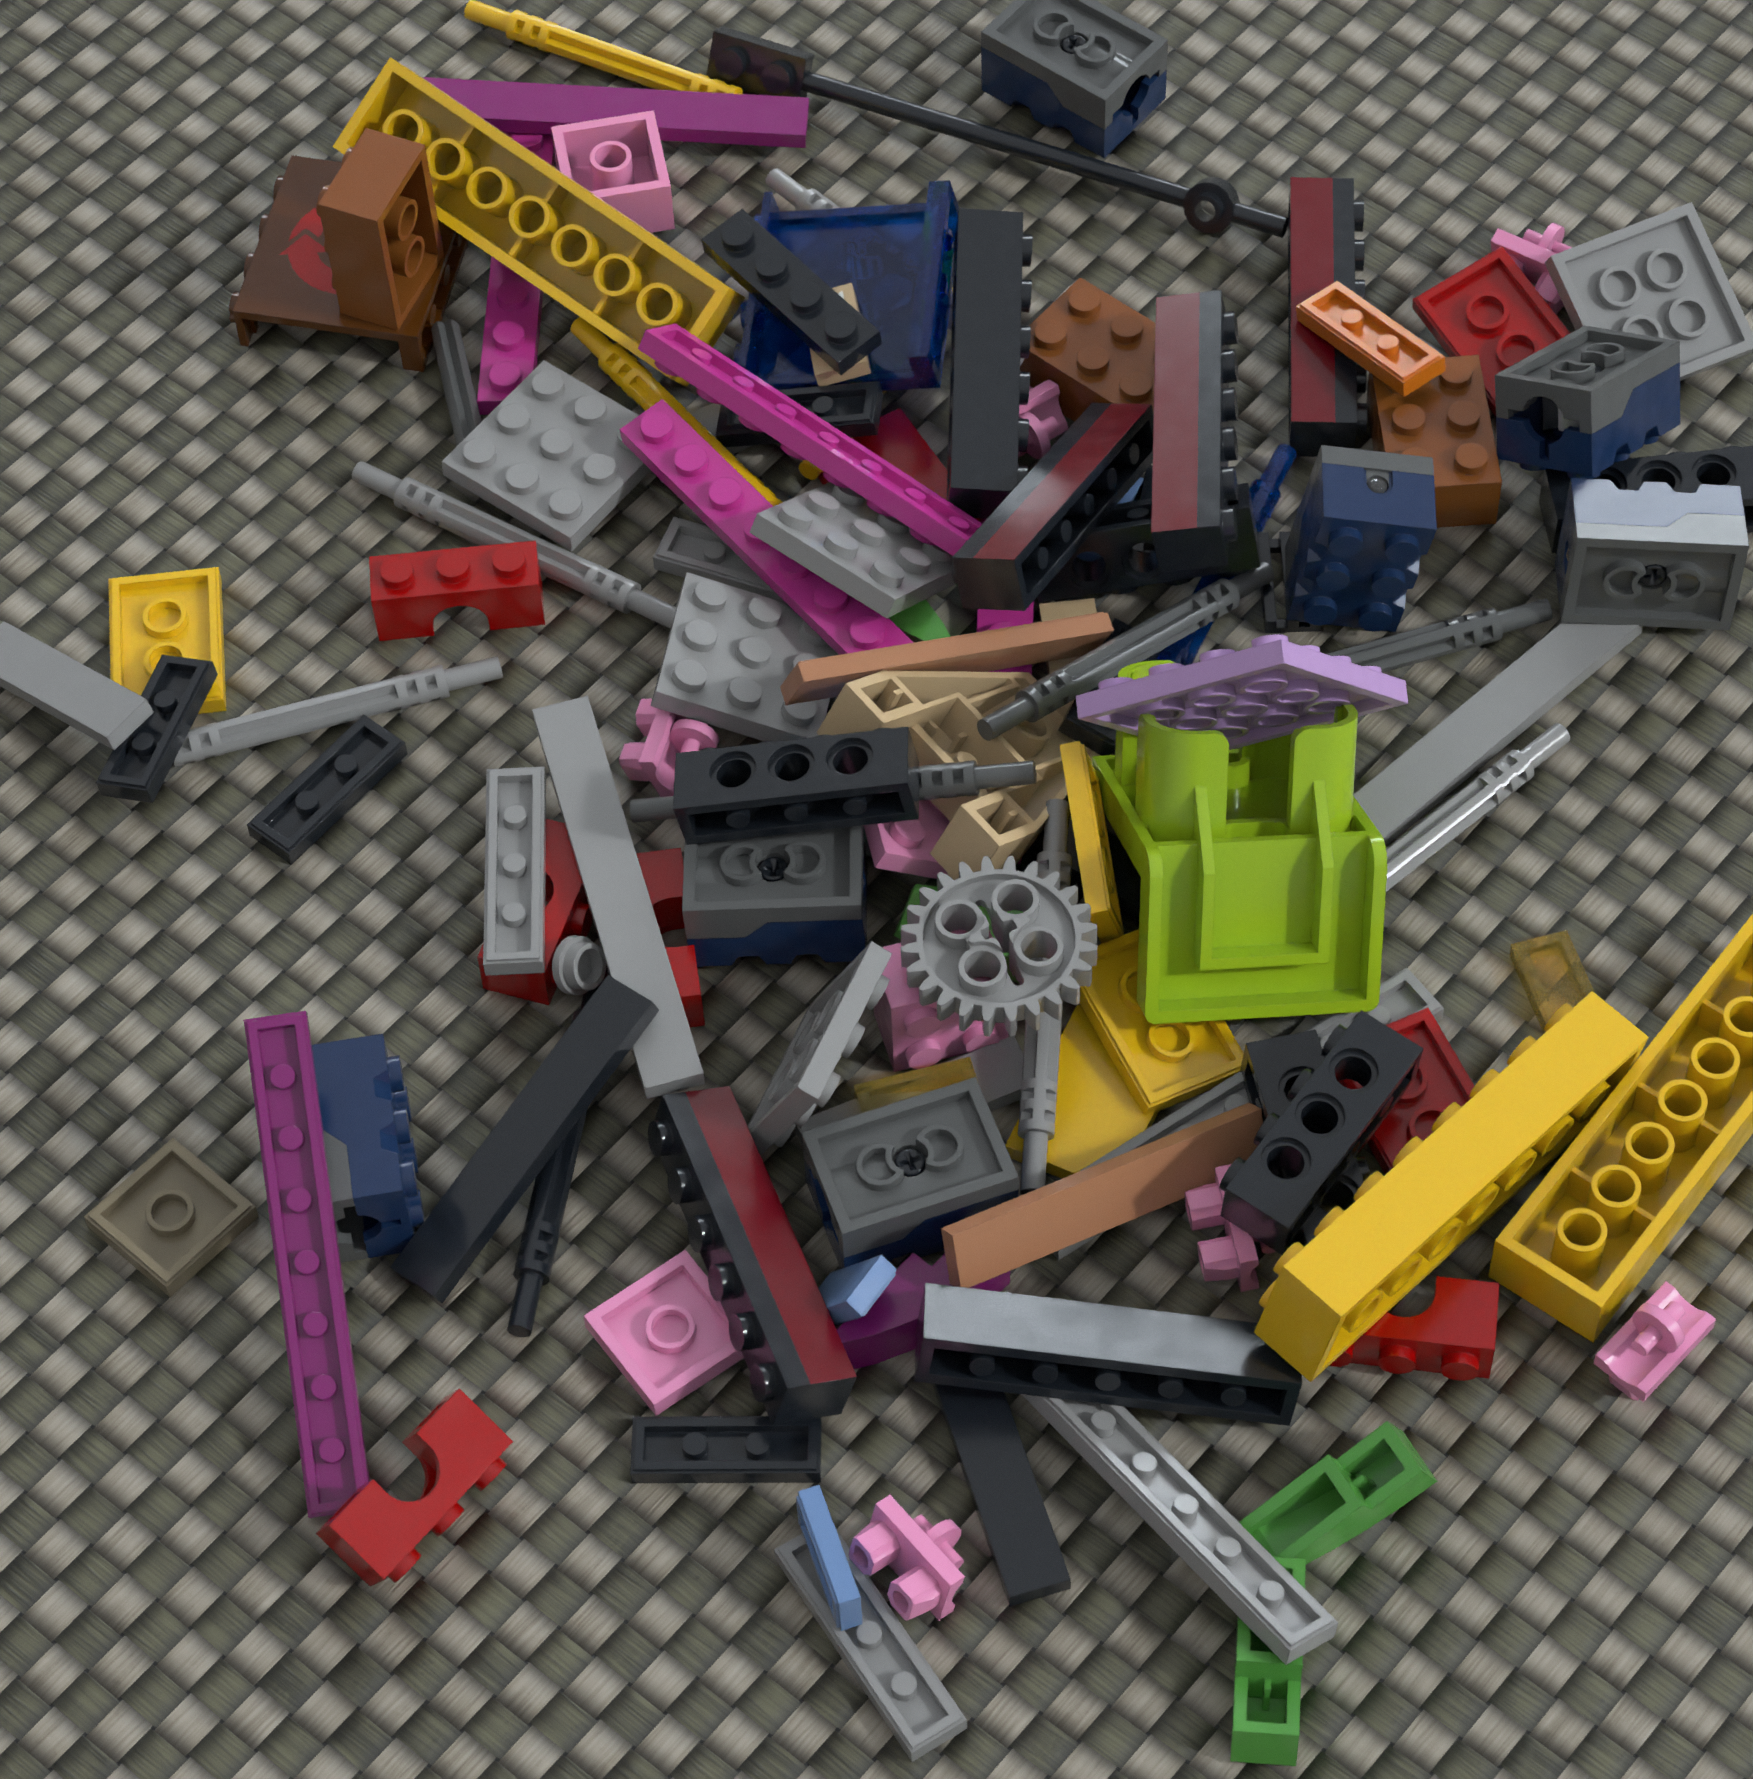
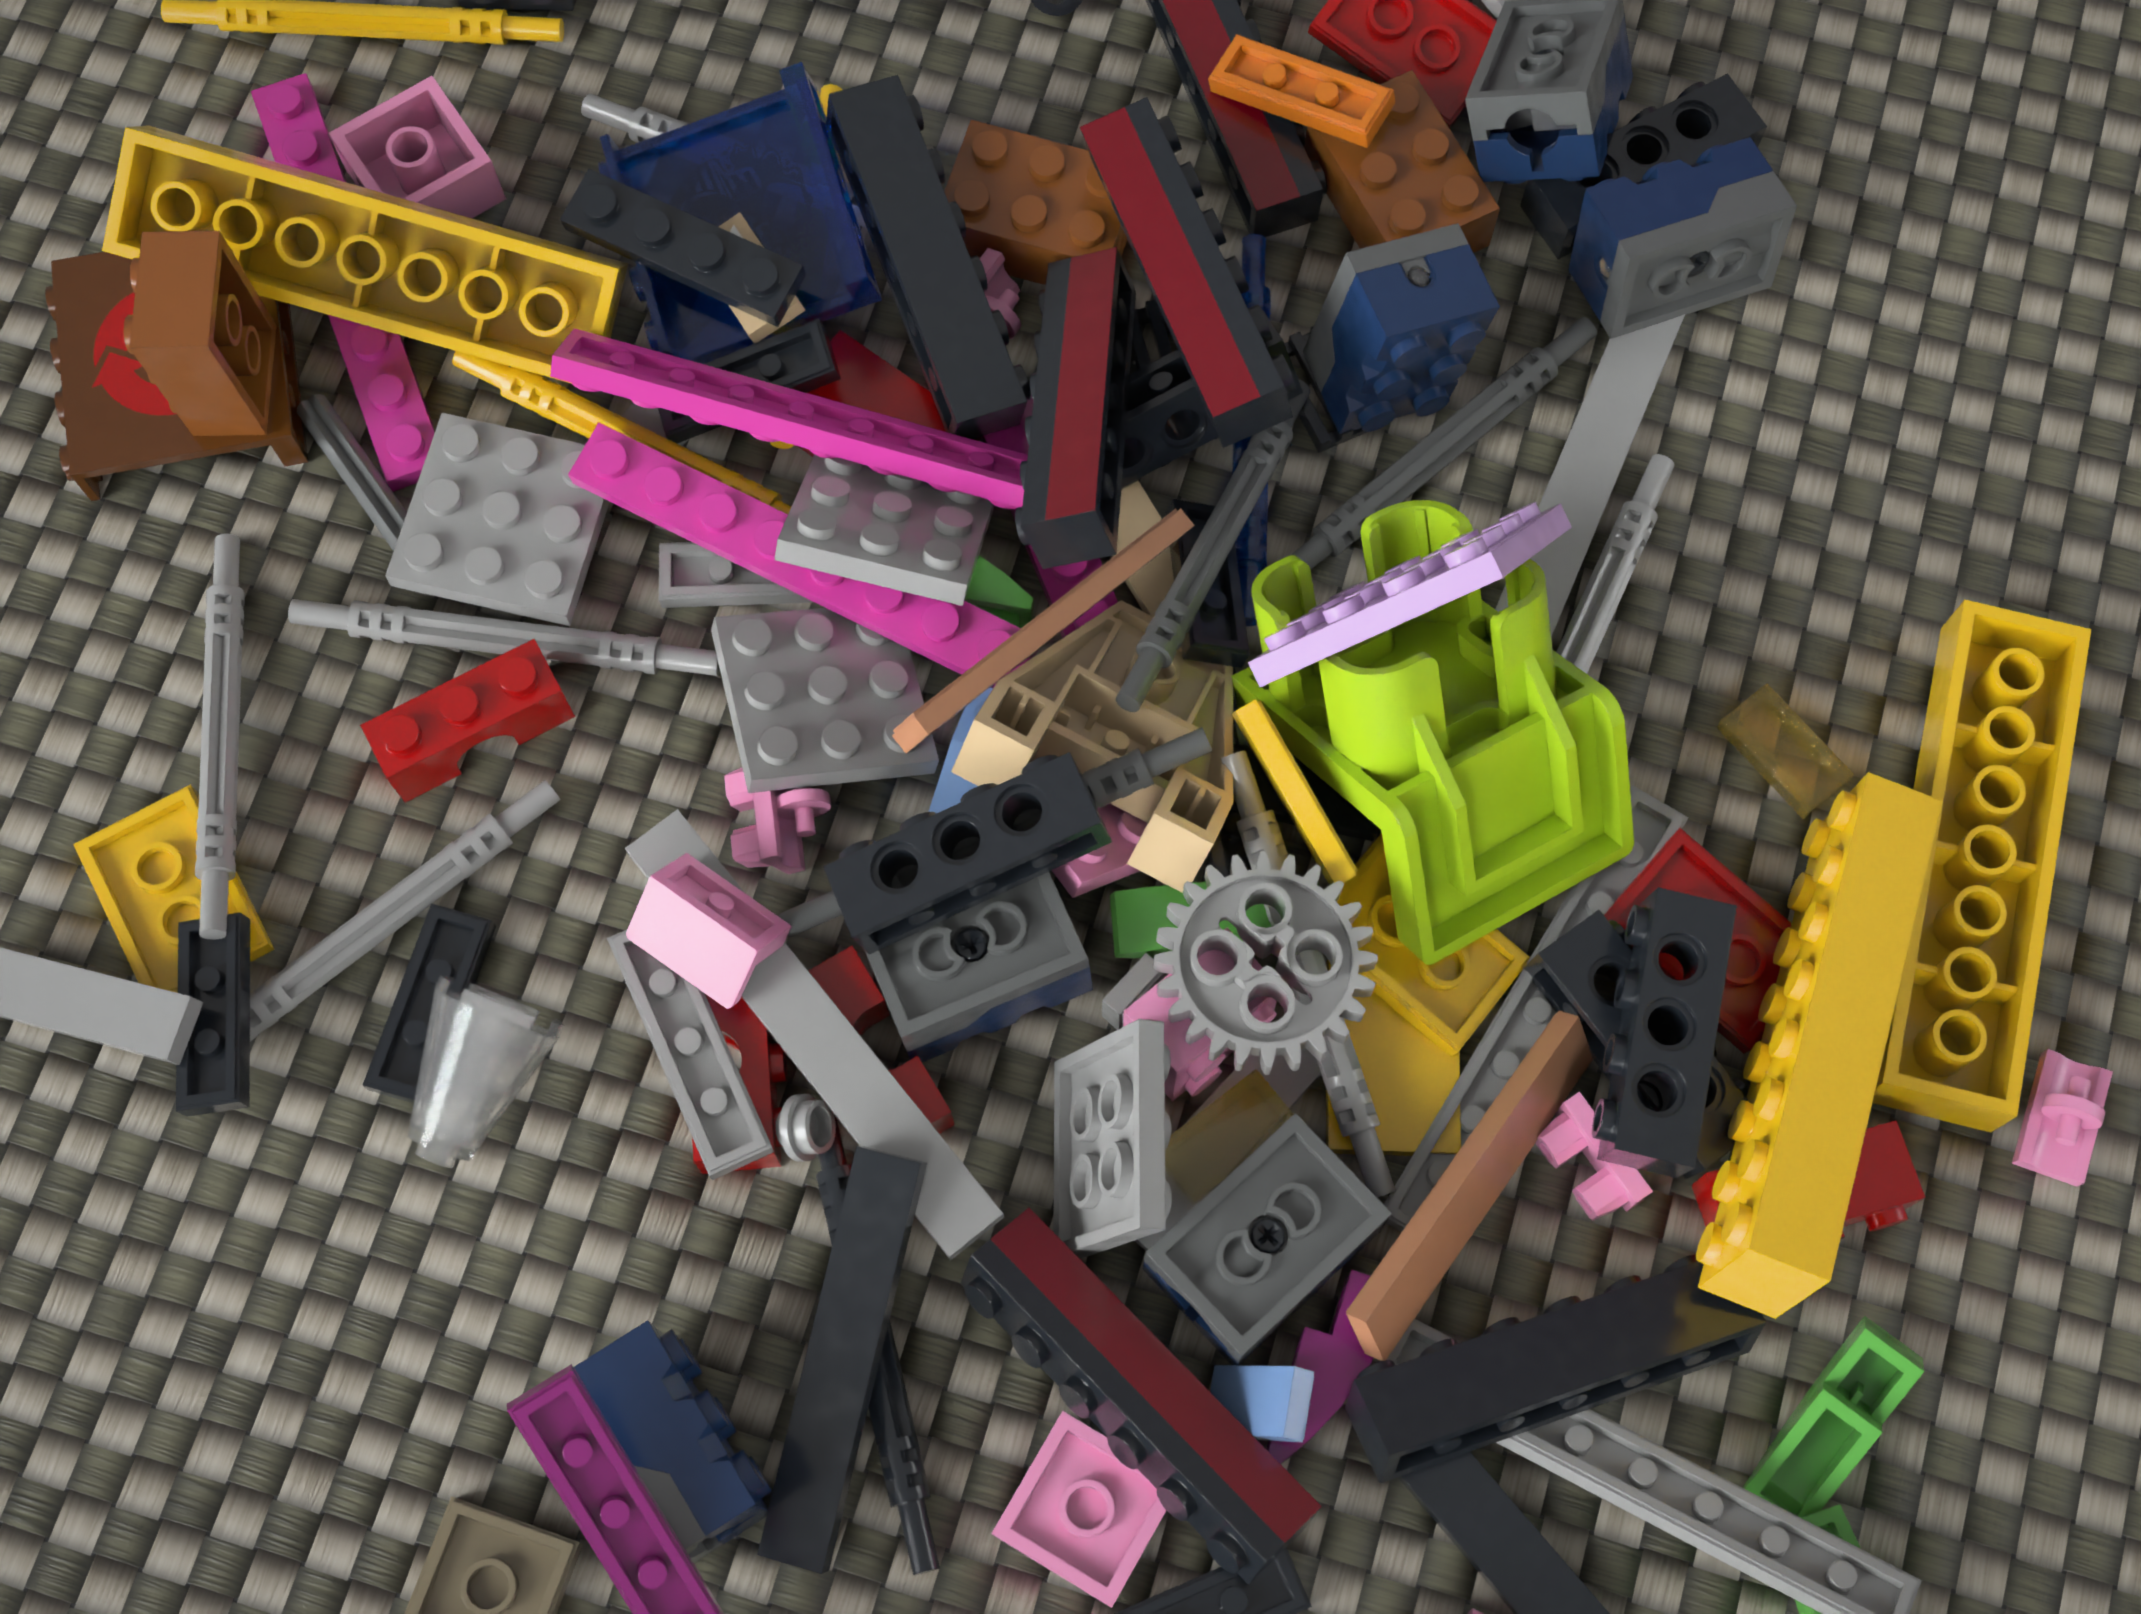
camera: 25 degrees left, 15 degrees up
magenta tile [423,77,809,148] -> none
none -> light grey axle [195,534,245,940]
none -> clear cone [408,975,565,1168]
none -> bright pink panel [626,853,792,1009]

